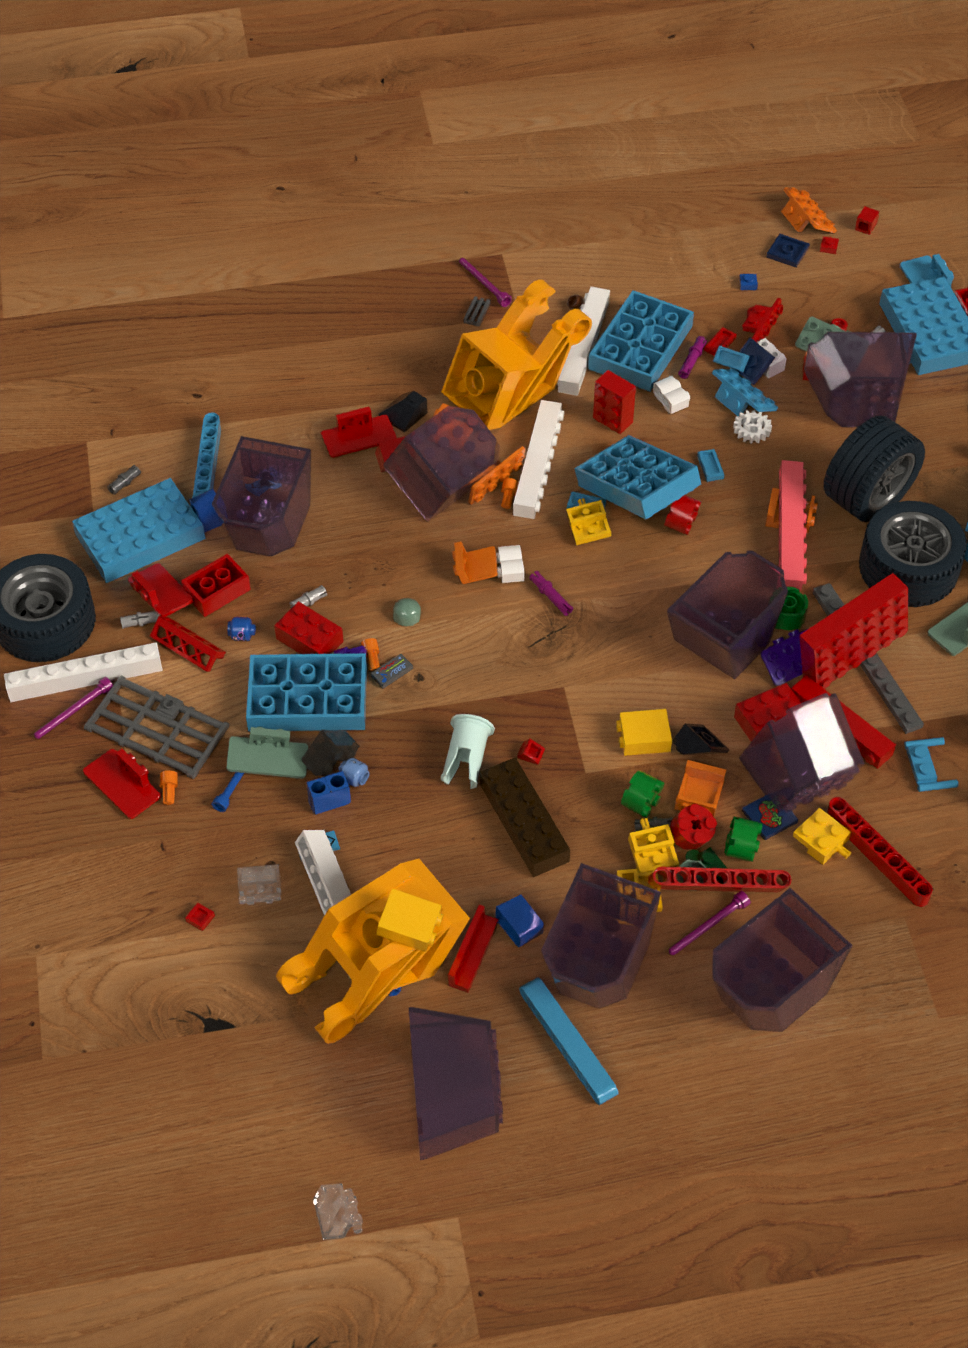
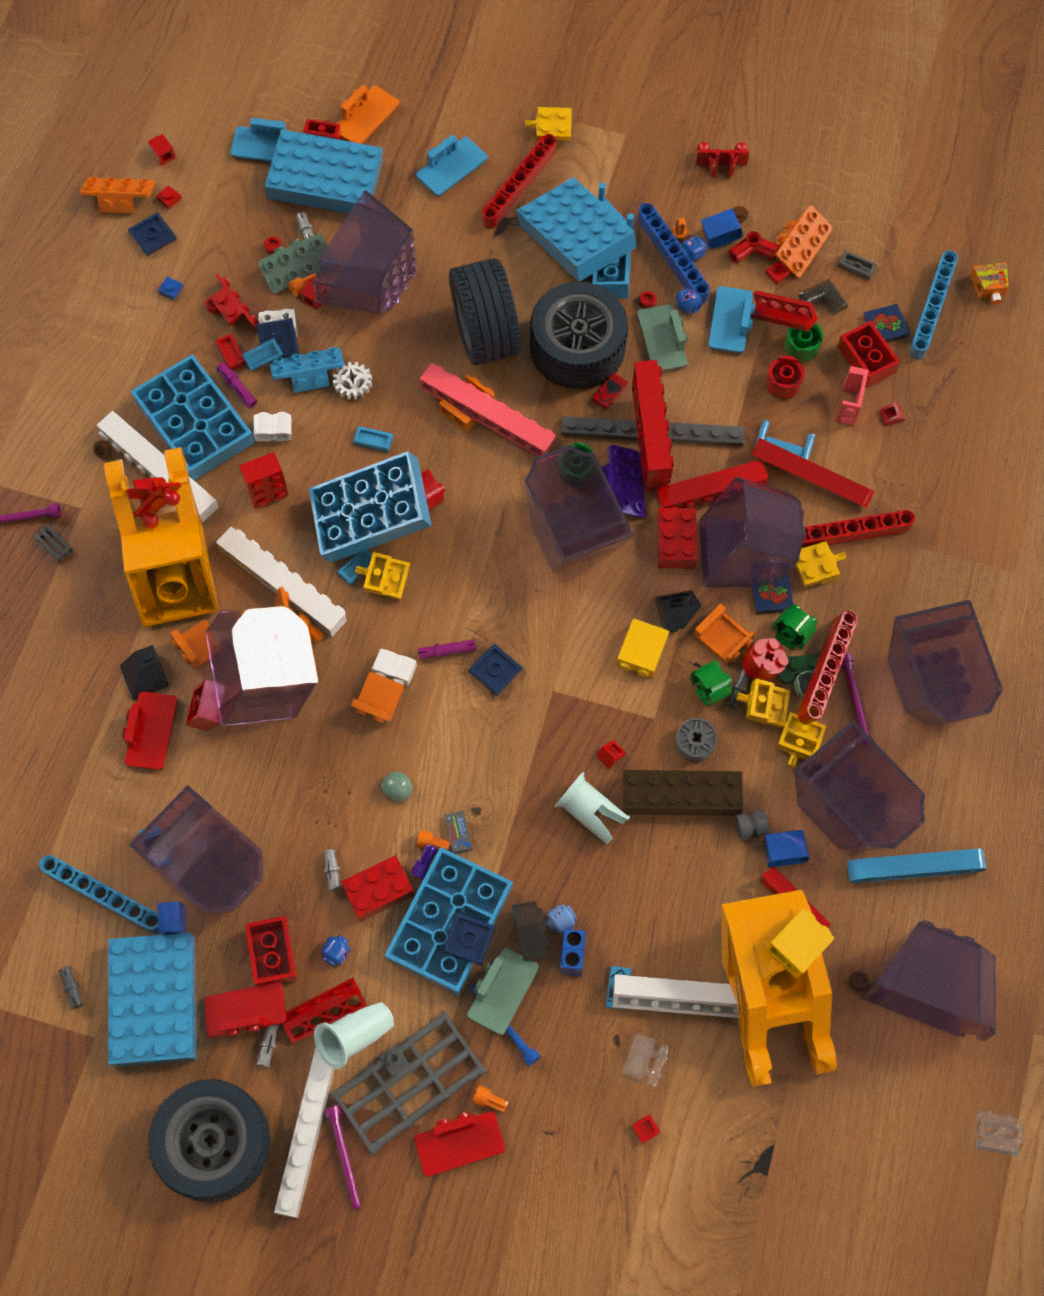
camera: 65 degrees left, 15 degrees up
none -> red piece [126,477,181,529]
none -> light aqua piece [314,1002,394,1069]
none -> dark blue tile [443,913,496,966]
none -> dark blue tile [468,644,523,696]
none -> dark grey wheel [675,718,717,762]
none -> dark grey wheel [735,809,769,840]
none -> red beam [751,437,875,508]

